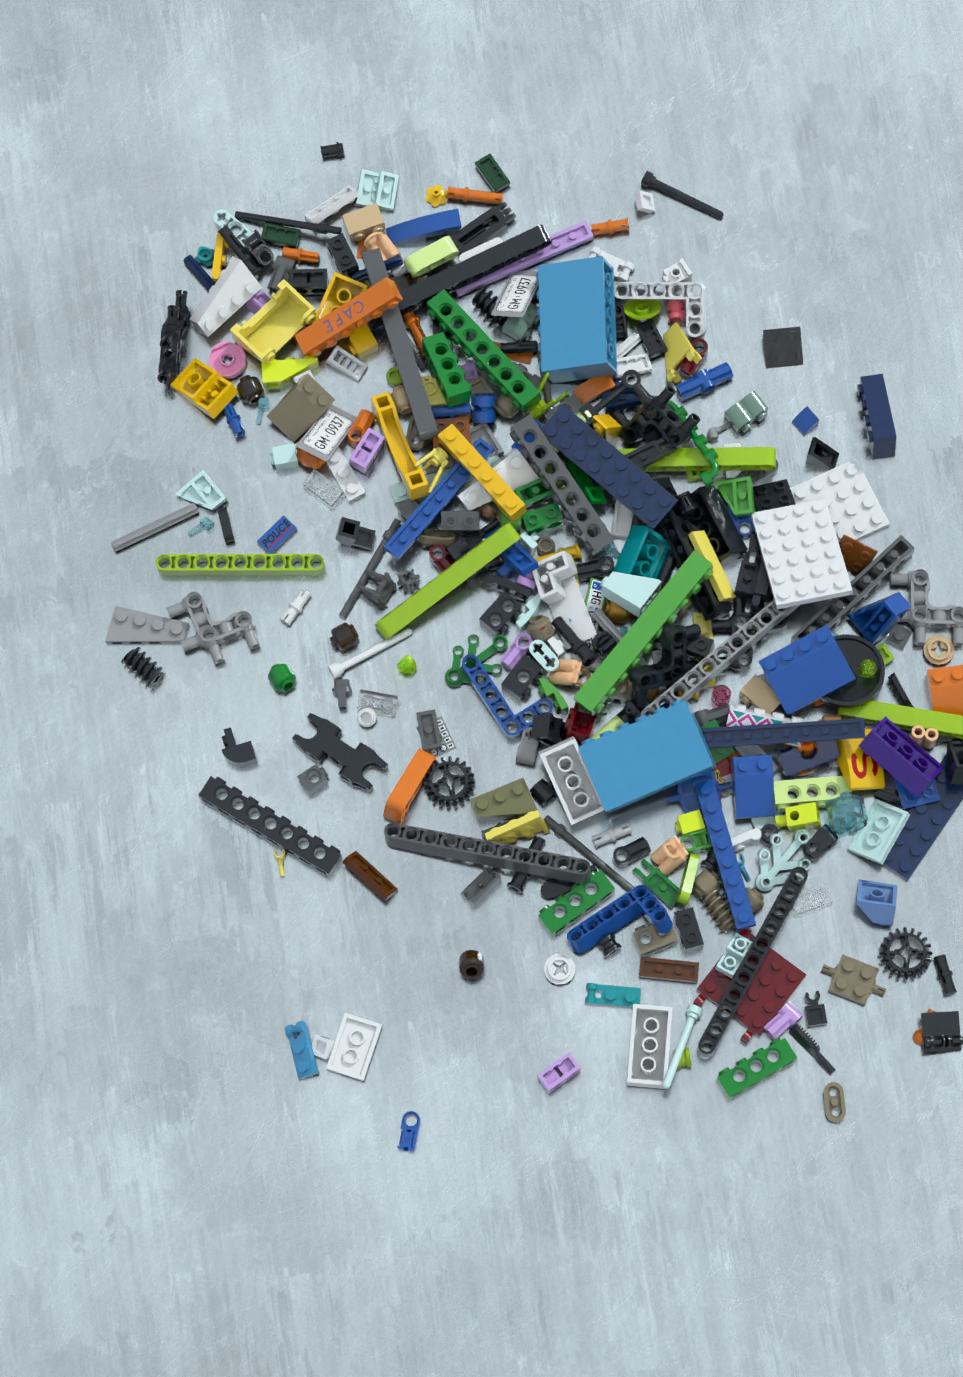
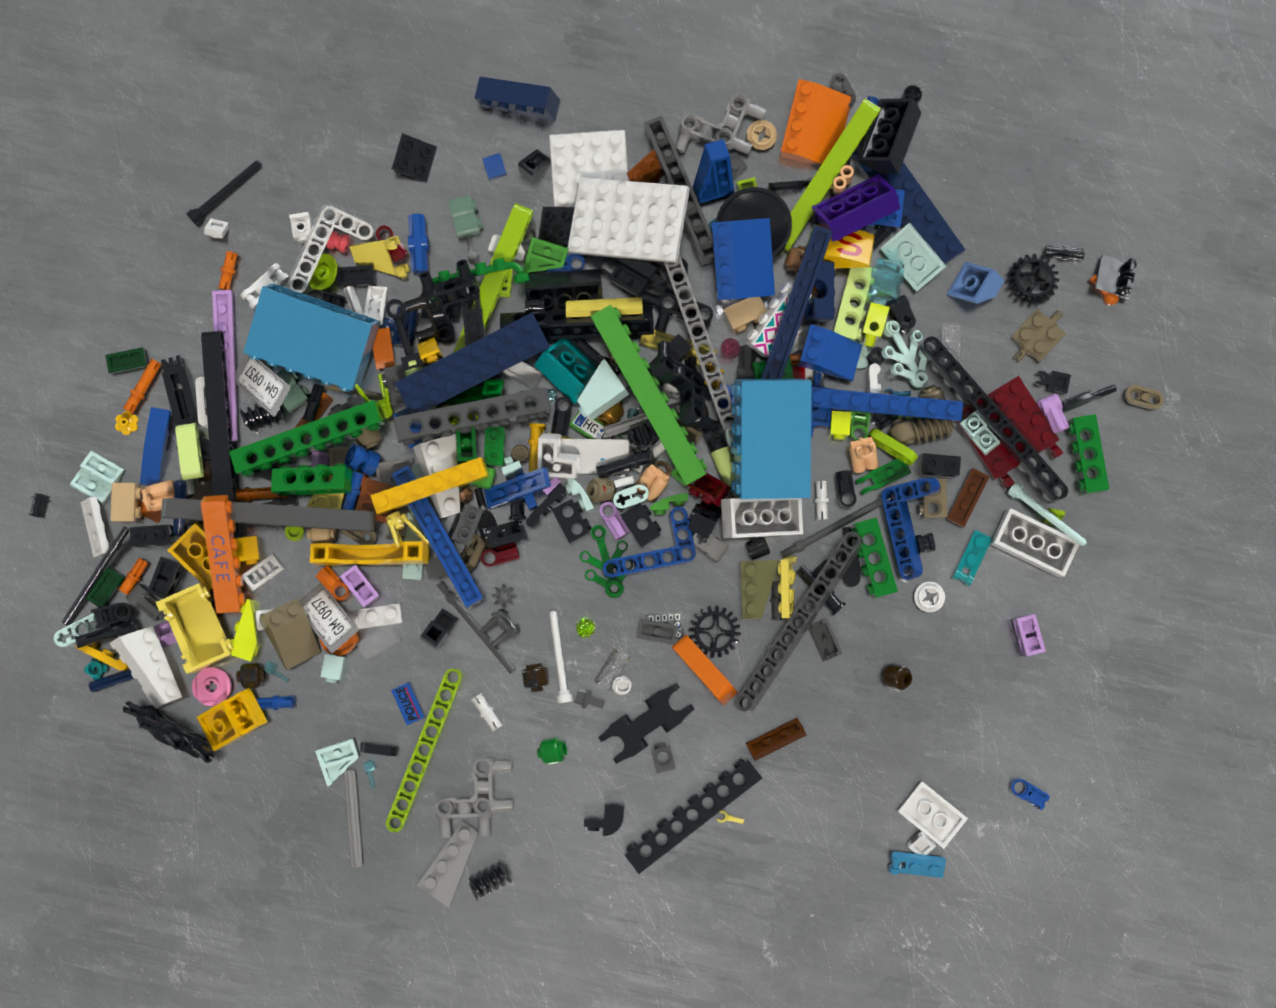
camera: 75 degrees left, 10 degrees up
lime beam [374,522,521,640] -> none
clear neon green plate [858,659,877,678] -> none

